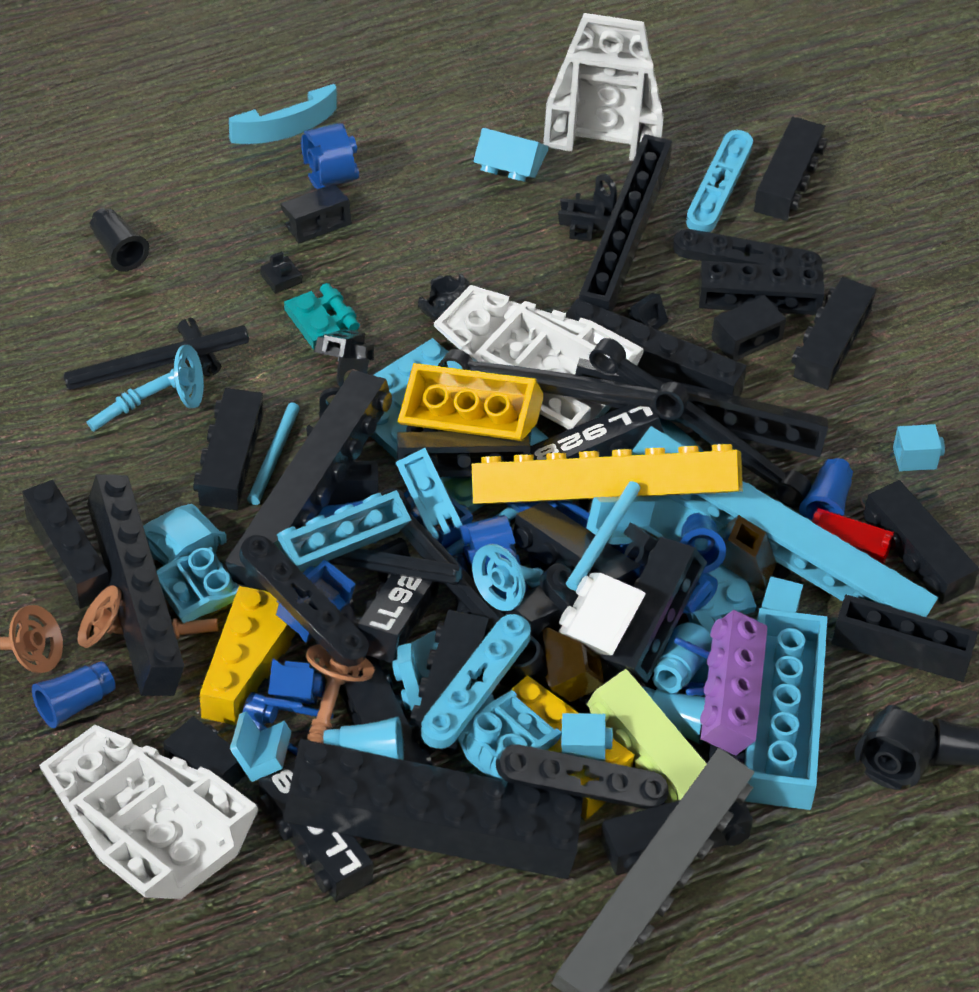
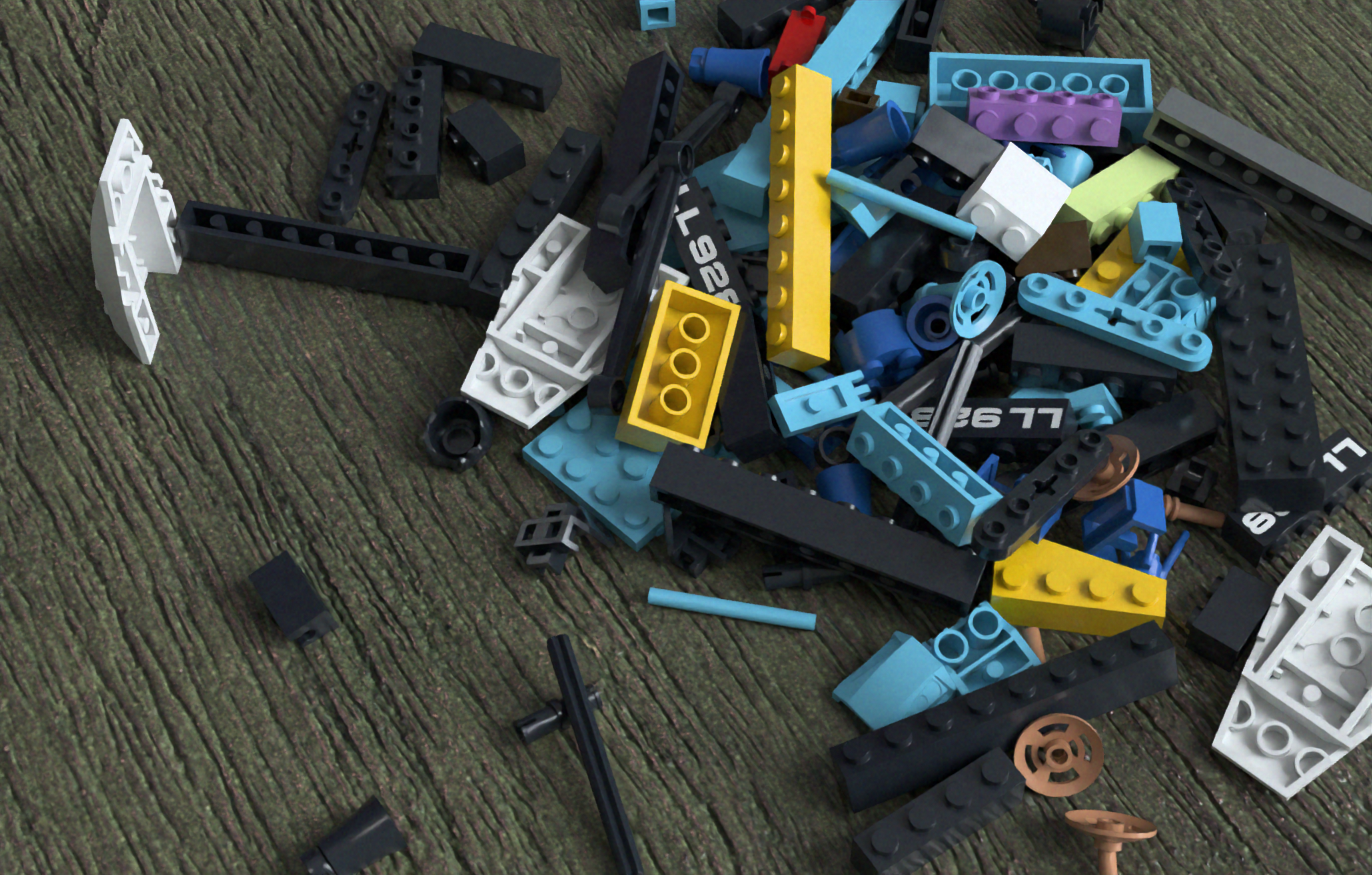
camera: 90 degrees left, 5 degrees up
blue plant [32,661,116,729] -> none
medium azure dish [87,345,204,432] -> none
black brick [193,388,264,511] -> none
medium azure slope [229,84,337,144] -> none
medium azure panel [230,711,291,782] -> none
black tile [260,251,302,294] -> none
teal plate [284,283,360,350] -> none
blue brick [301,123,359,189] -> none
medium azure plant [323,716,404,760] -> none
medium azure slope [474,128,549,182] -> none
black piece [558,173,617,242] -> none
black tile [627,293,669,329] -> none
medium azure piece [686,130,753,232] -> none
black brick [754,116,828,221] -> none

